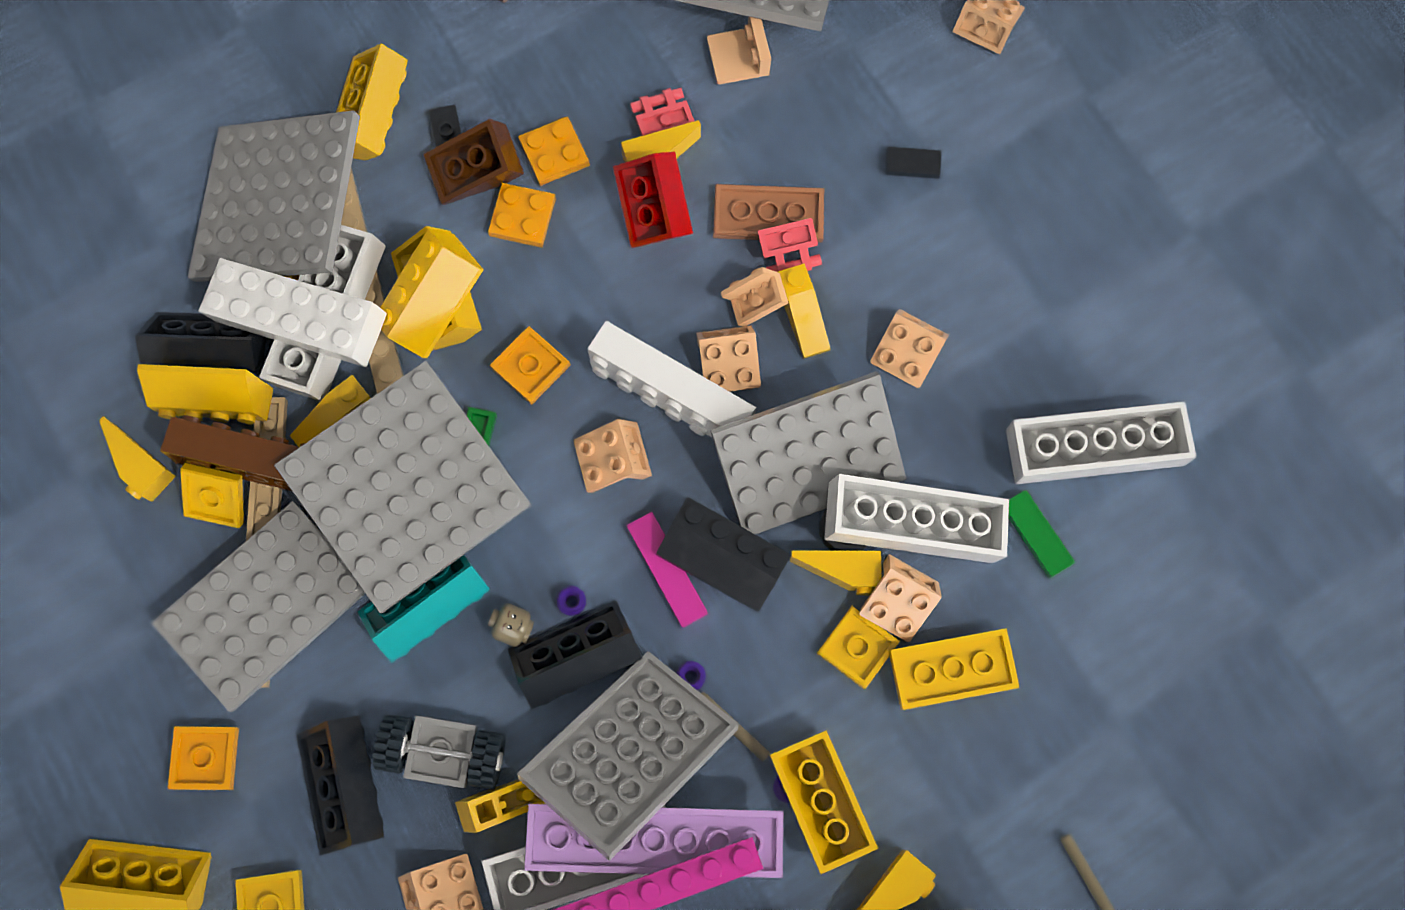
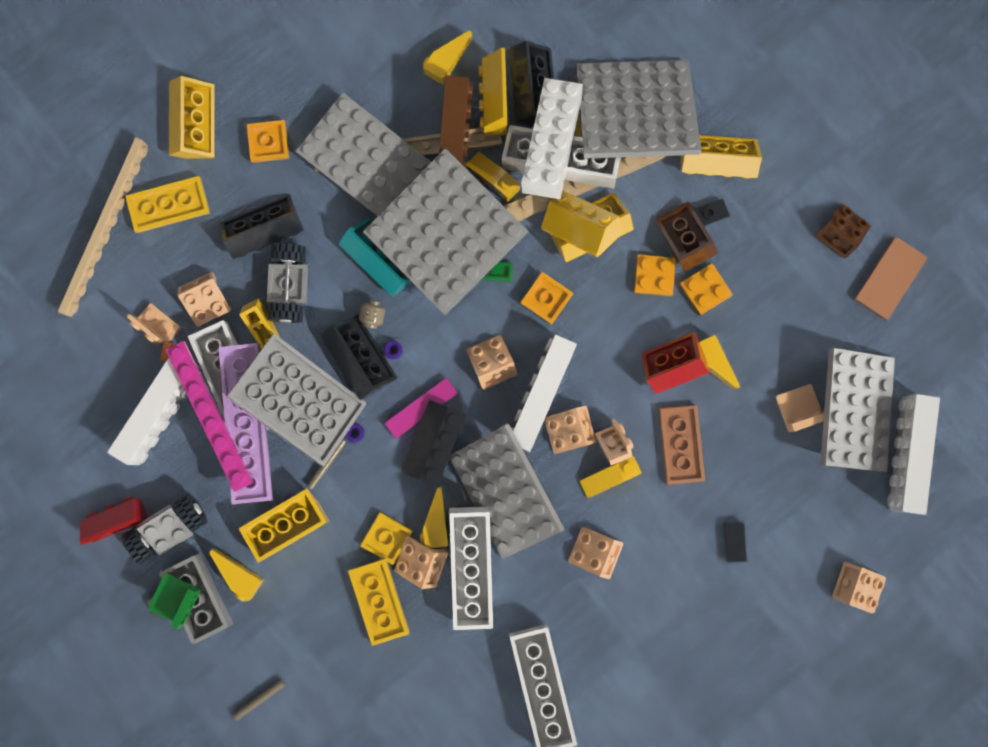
camera: 80 degrees right, 10 degrees up
yellow tile [180,463,244,529] -> none
coral plate [630,87,694,136] -> none
coral plate [757,218,822,272] -> none
green tile [1008,490,1076,579] -> none

